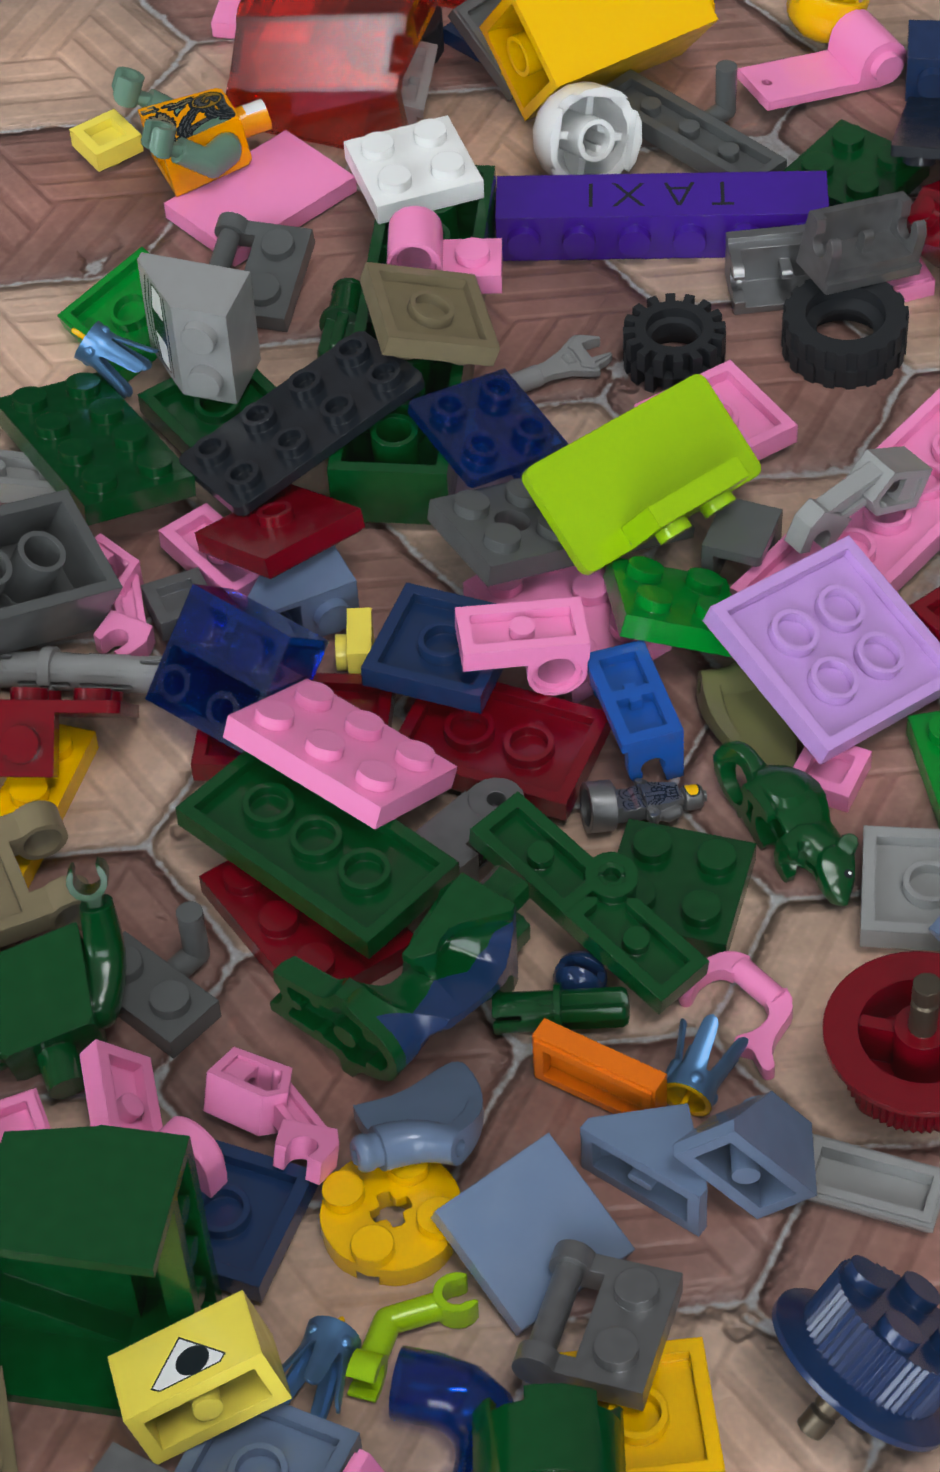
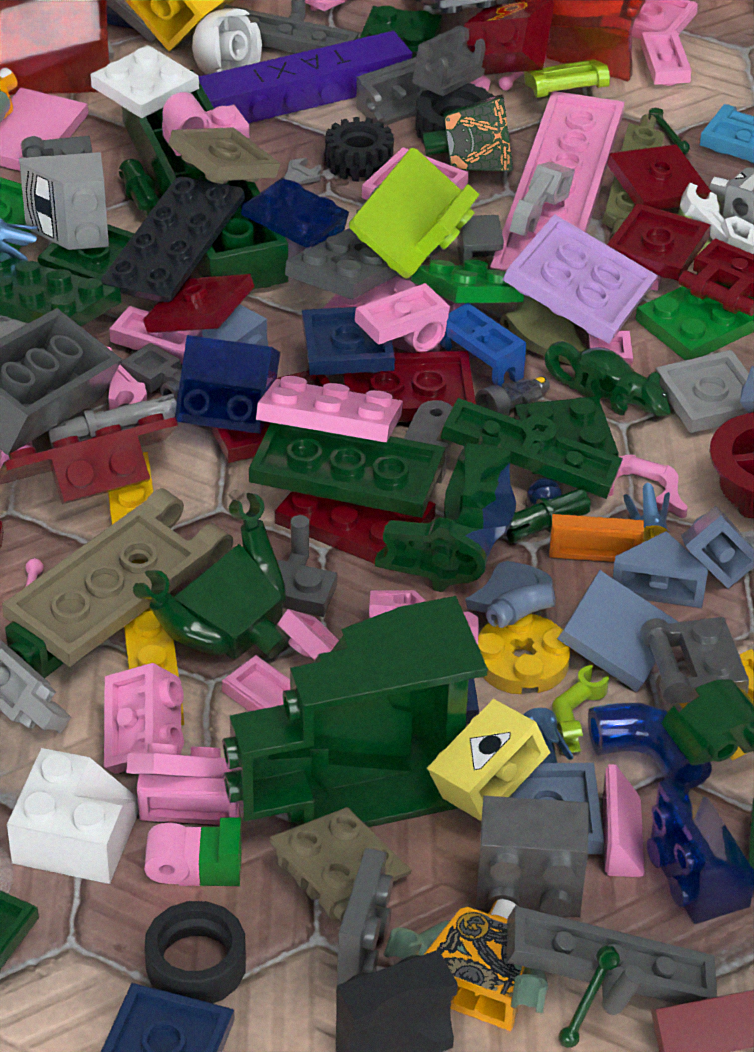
camera: 30 degrees left, 5 degrees down
light yellow plate [335,607,375,674] -> none
none -> torso [423,95,513,171]

